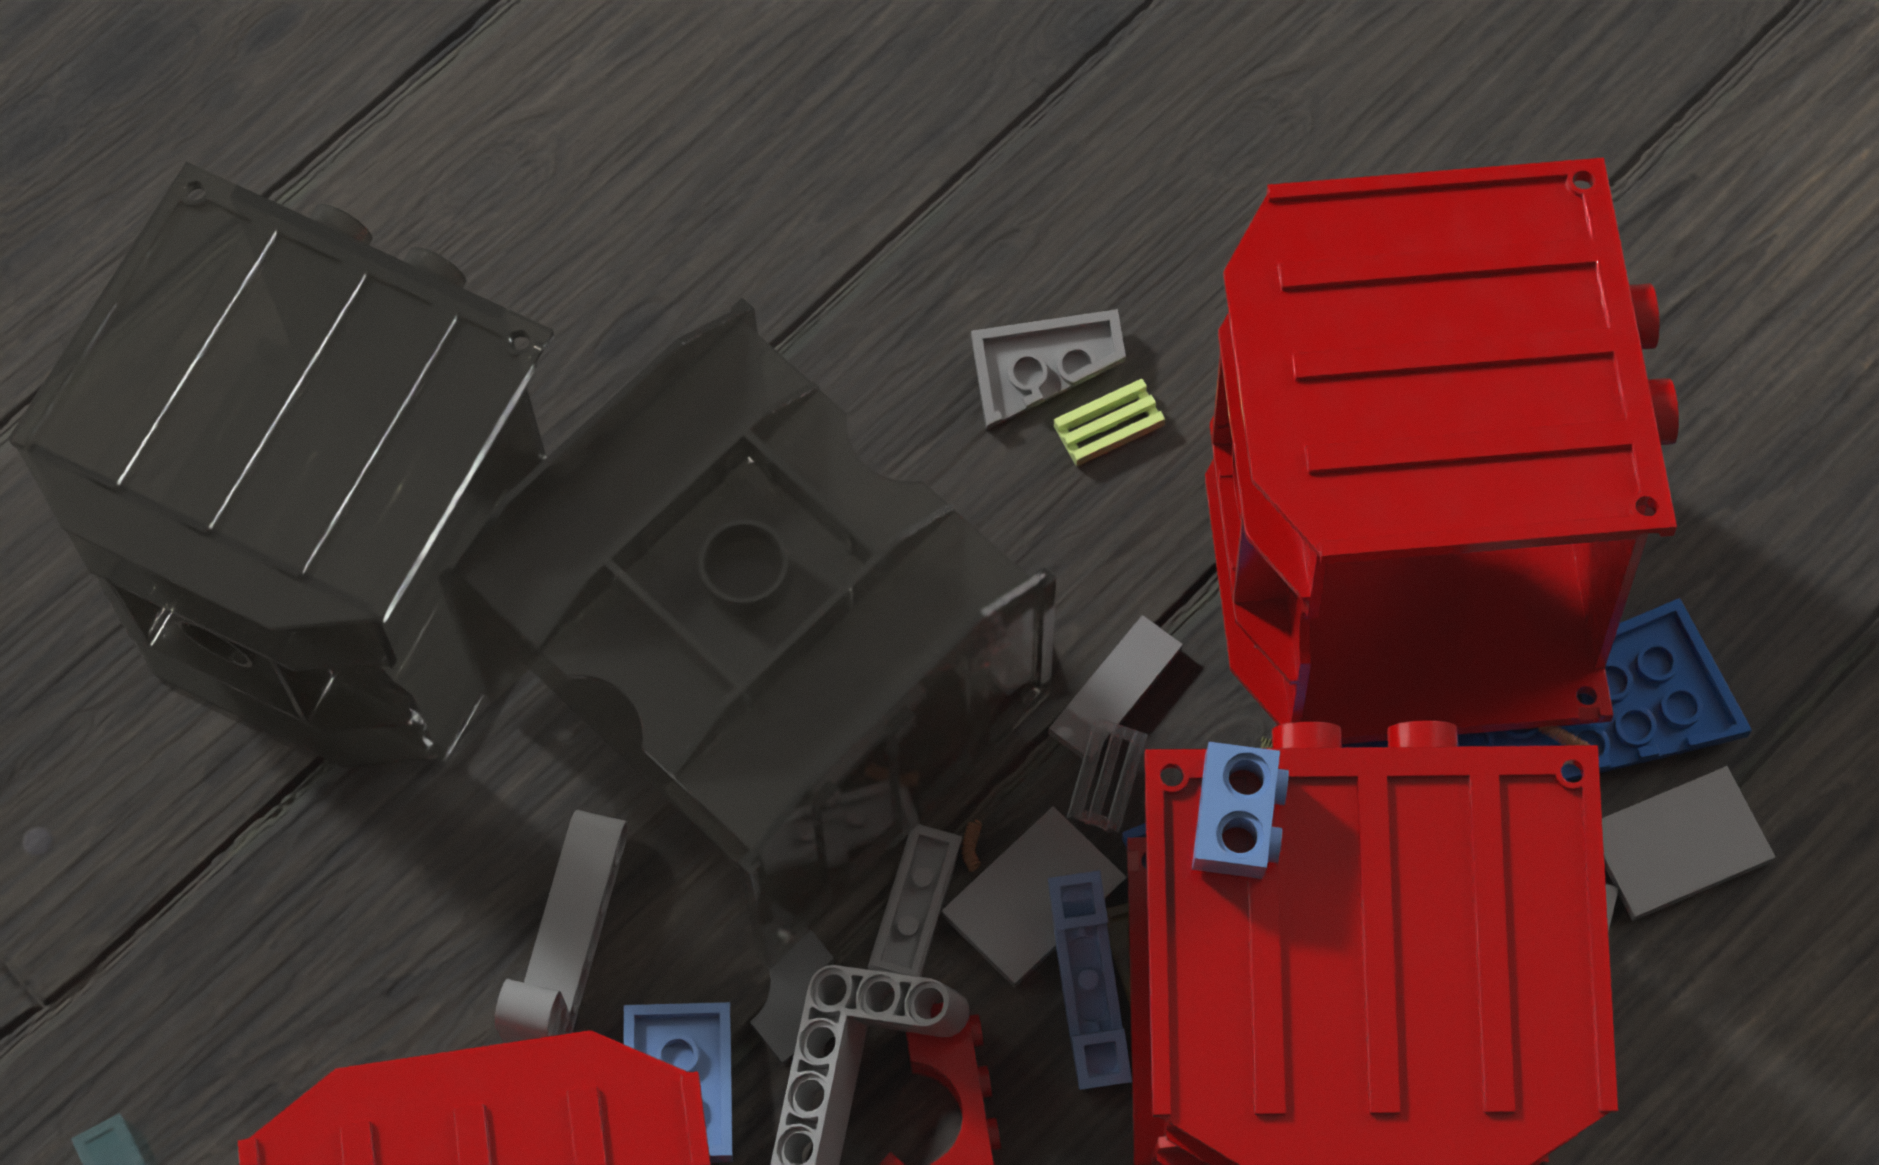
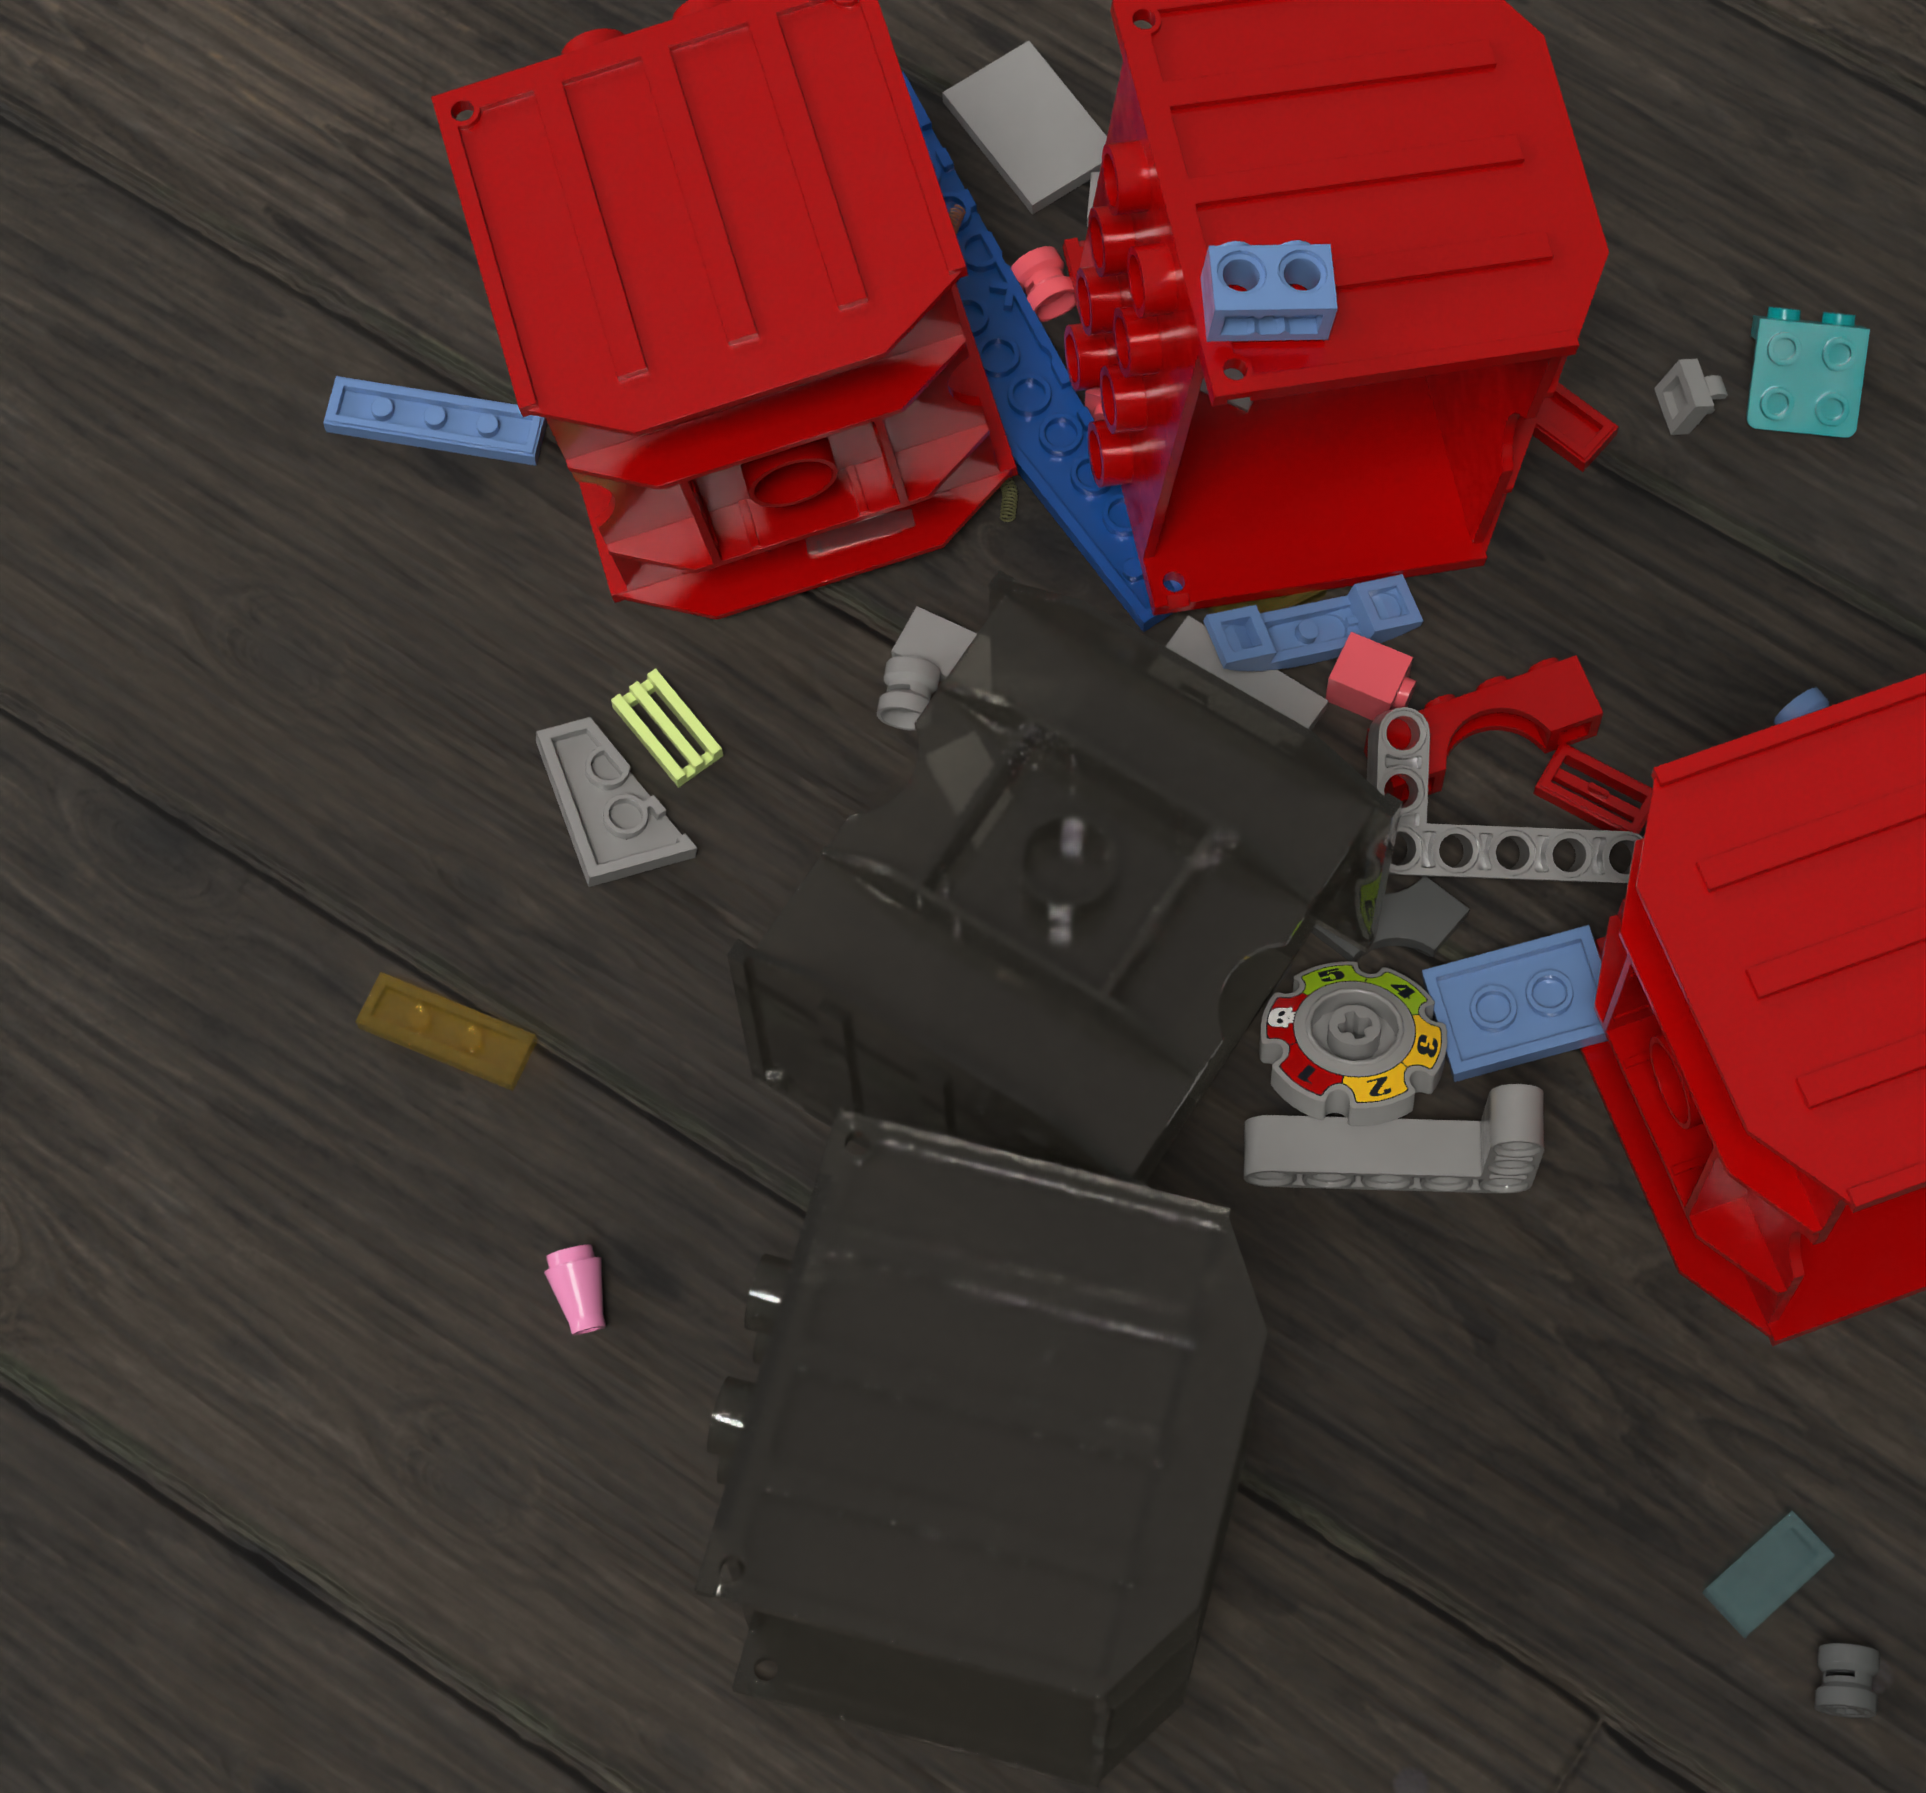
camera: 100 degrees left, 0 degrees up
none -> clear yellow tile [355,972,537,1091]
none -> bright pink cone [544,1244,606,1336]
none -> light grey wheel [877,656,941,731]
none -> light grey piece [1259,961,1447,1126]
none -> coral brick [1326,632,1417,721]

